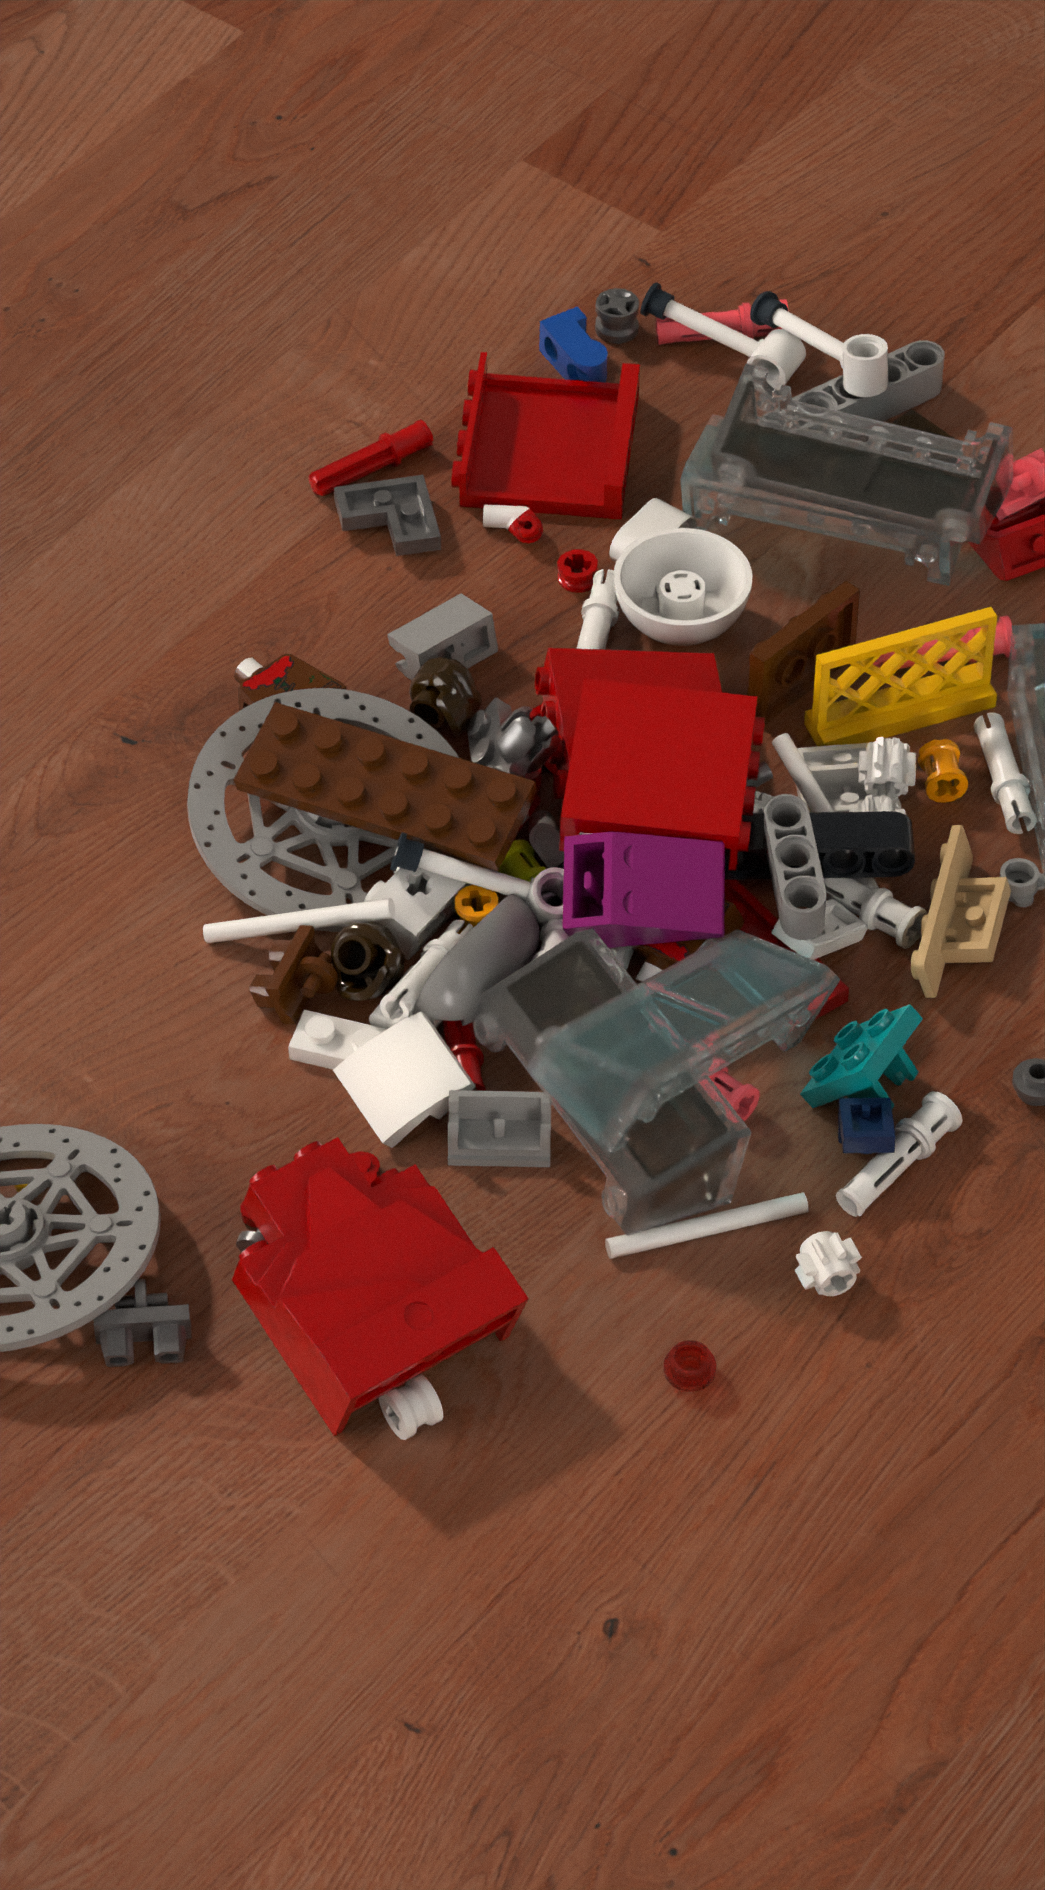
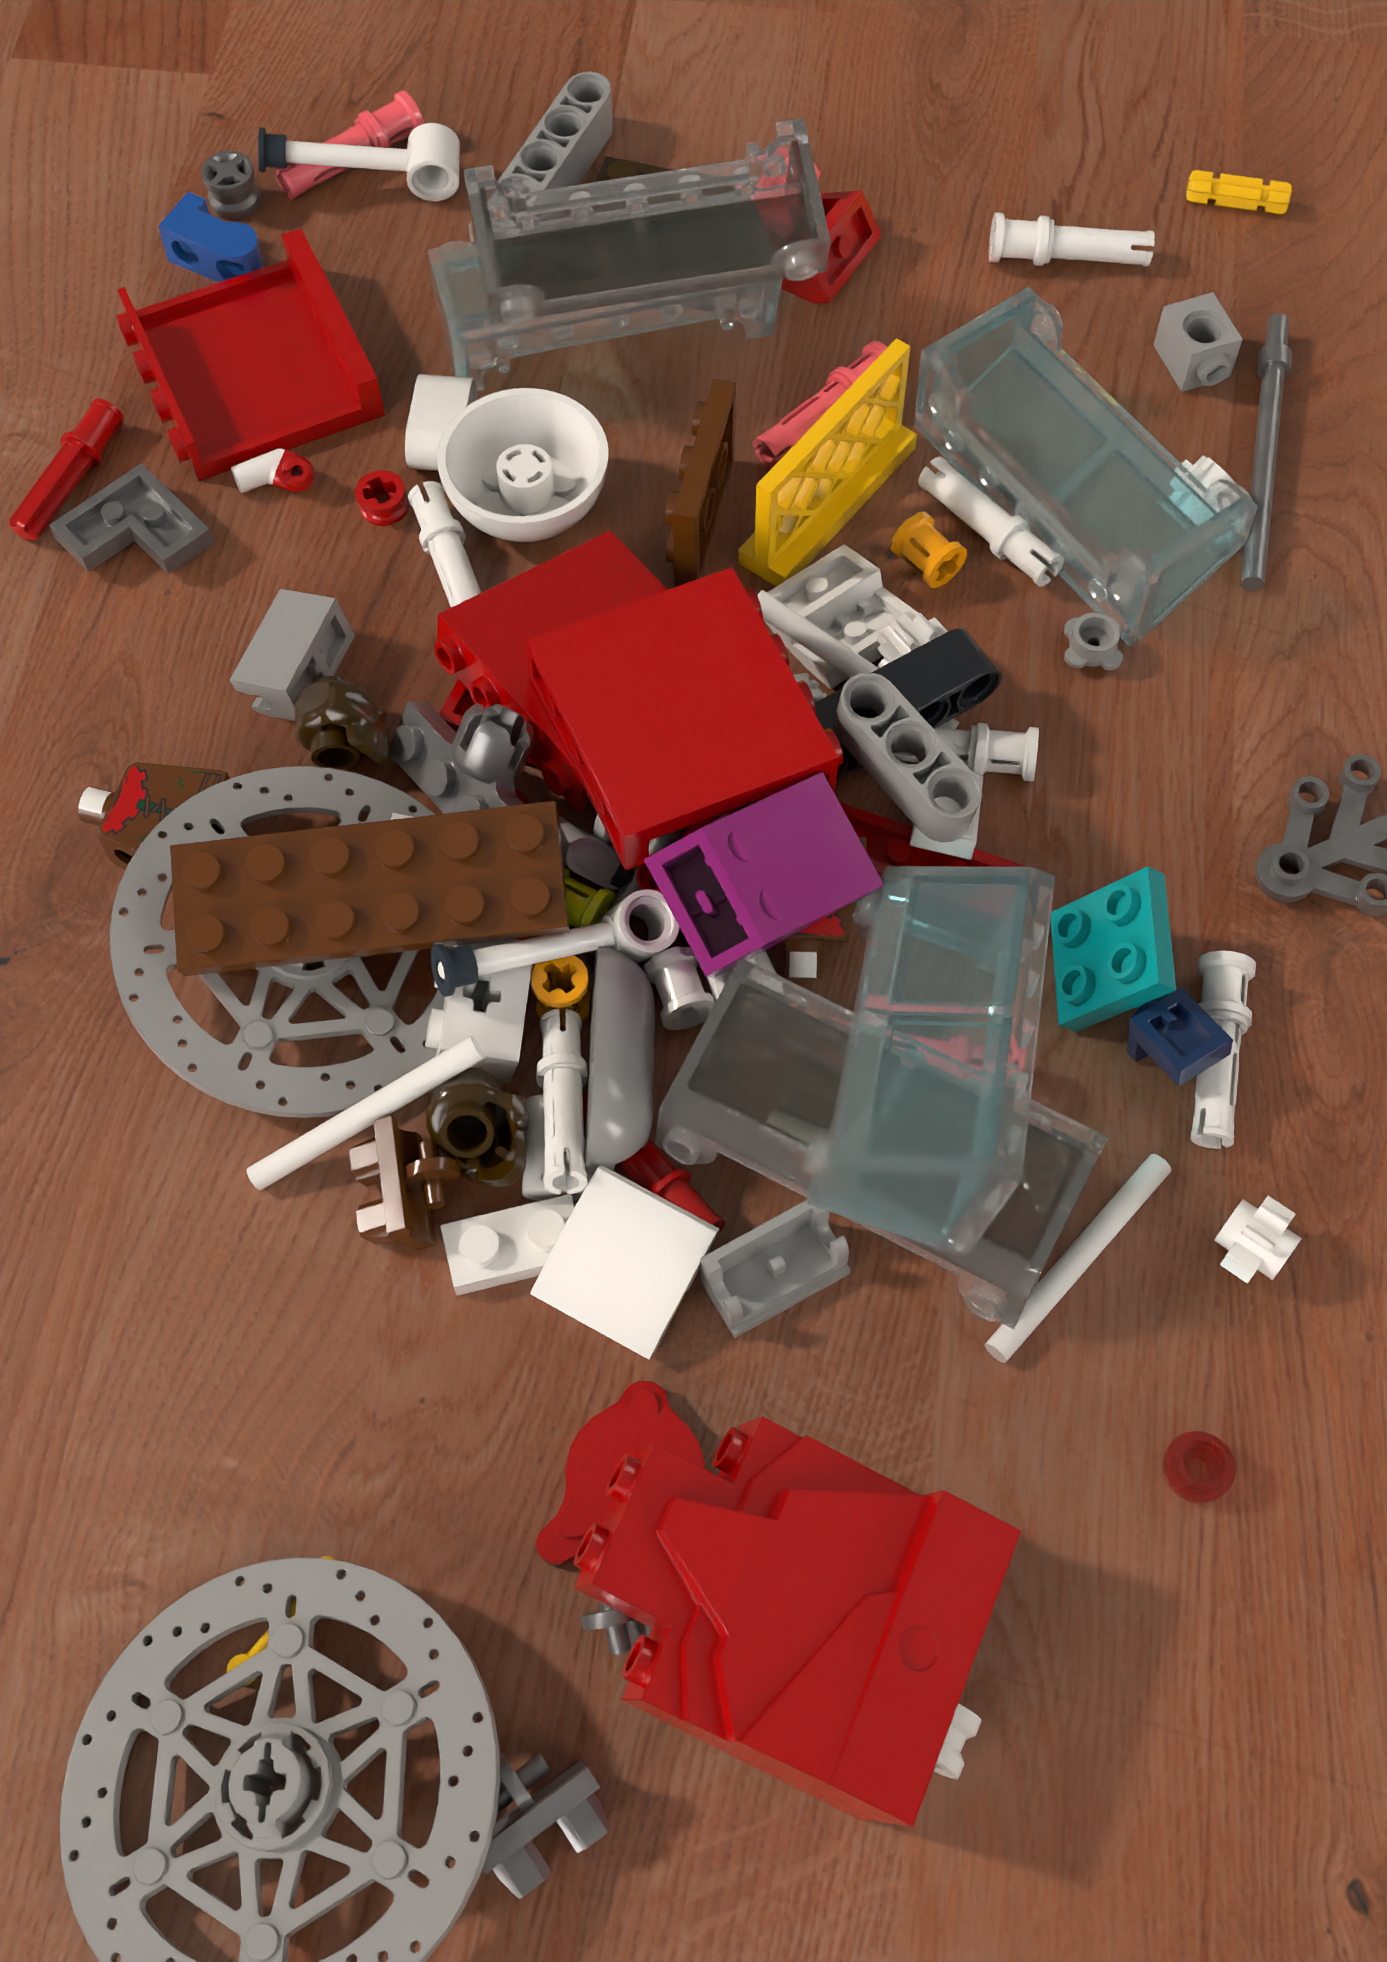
camera: 30 degrees left, 15 degrees up
white piece [750,291,888,397] -> none
white gear [858,737,916,800] -> none
tan bracket [911,825,1011,998] -> none

